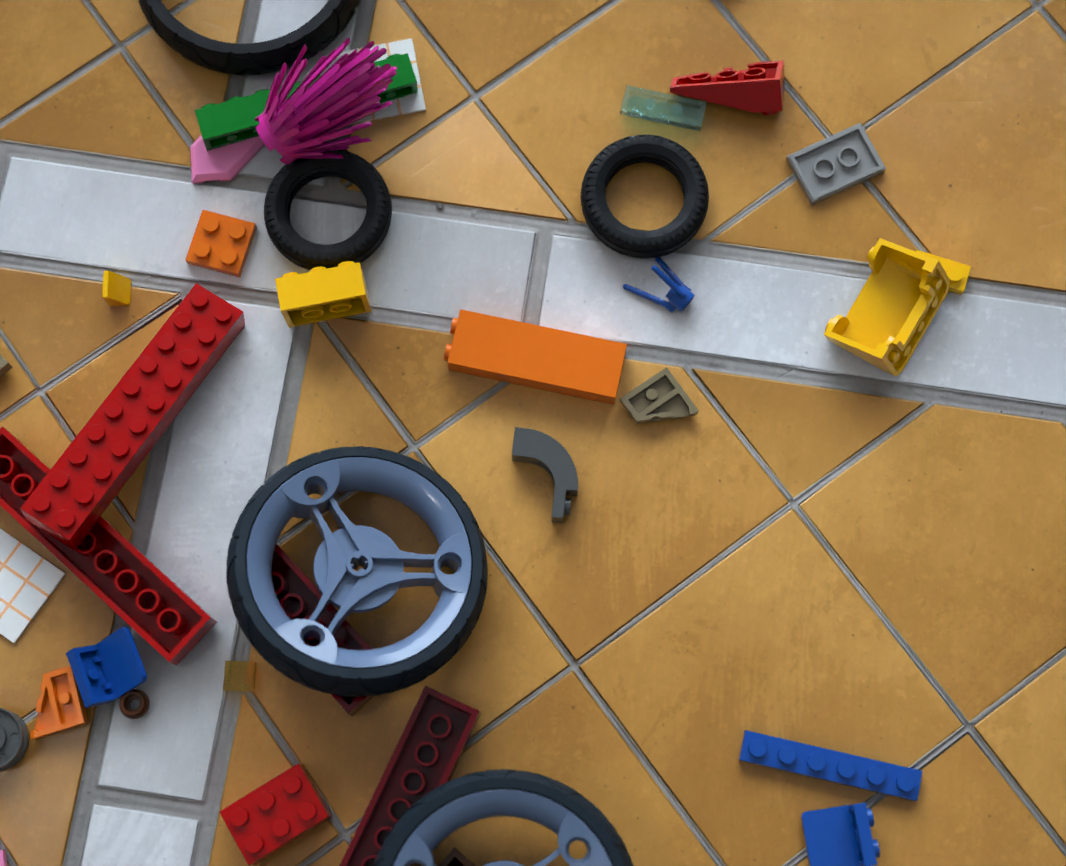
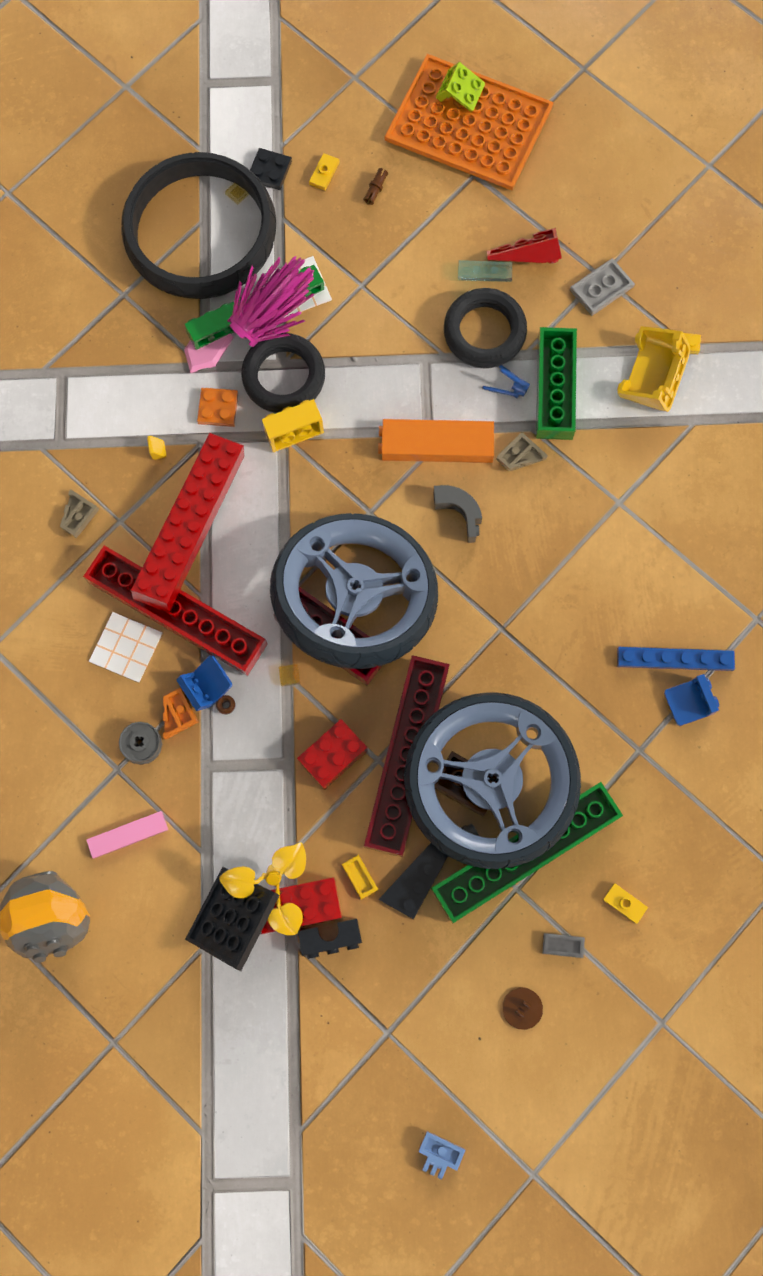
camera: 10 degrees left, 0 degrees up
none -> green brick [536,327,577,440]

